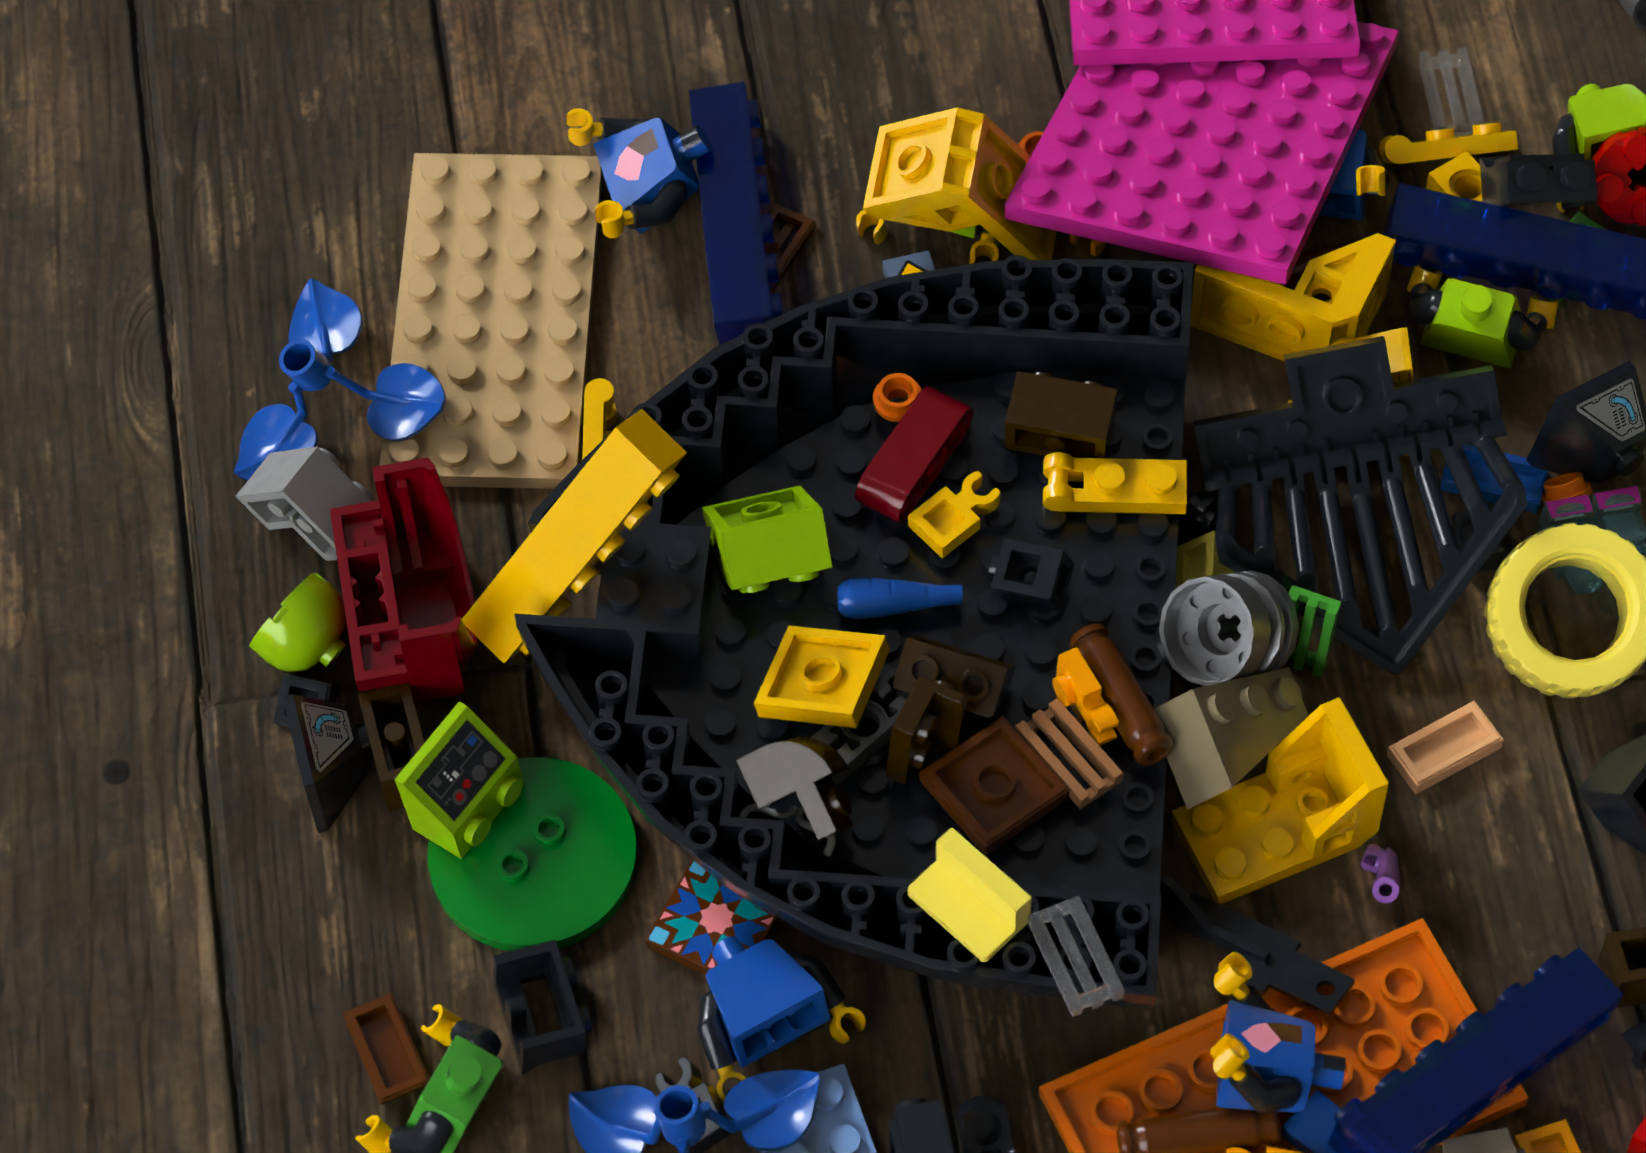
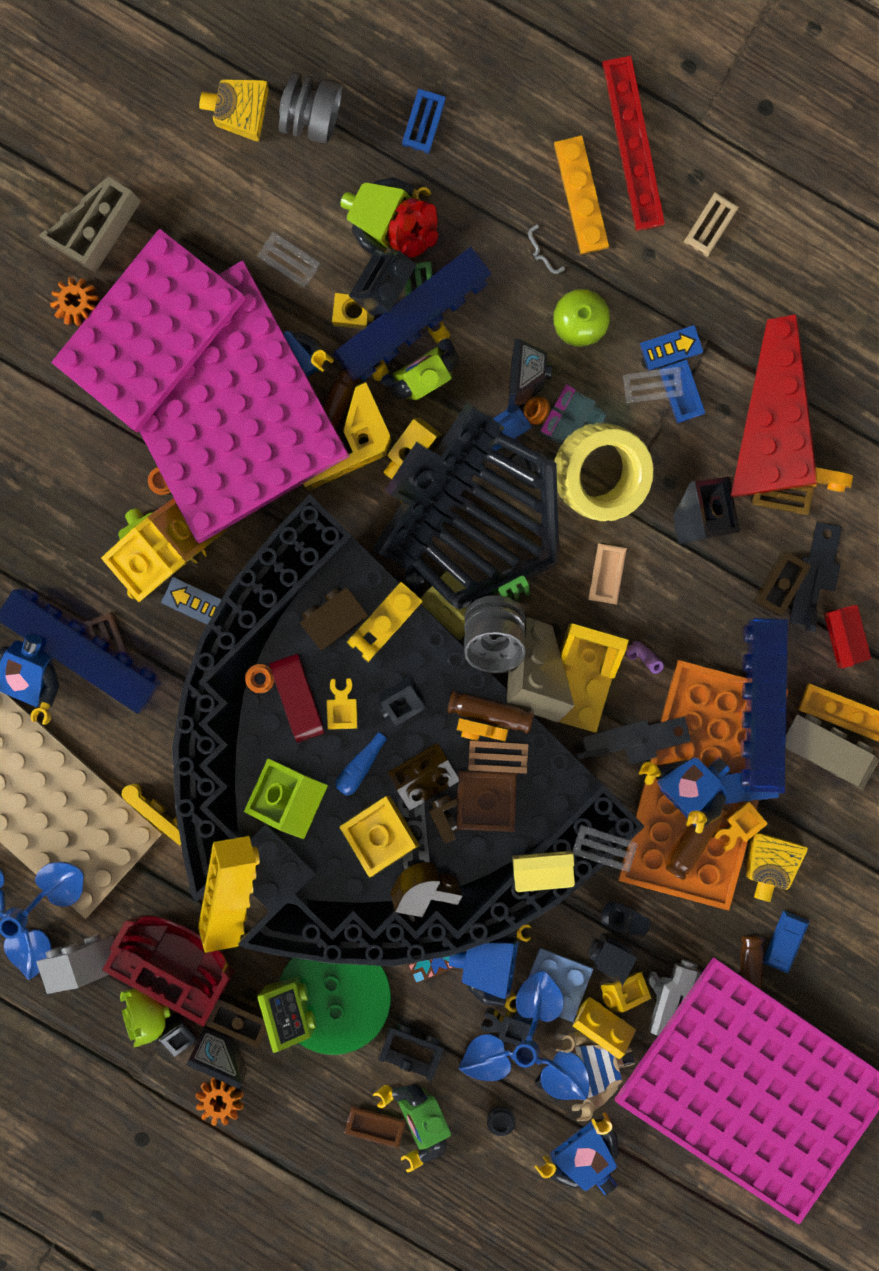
camera: 55 degrees left, 30 degrees up
yellow plate [1376,122,1518,164] -> none
none -> orange gear [196,1077,244,1125]

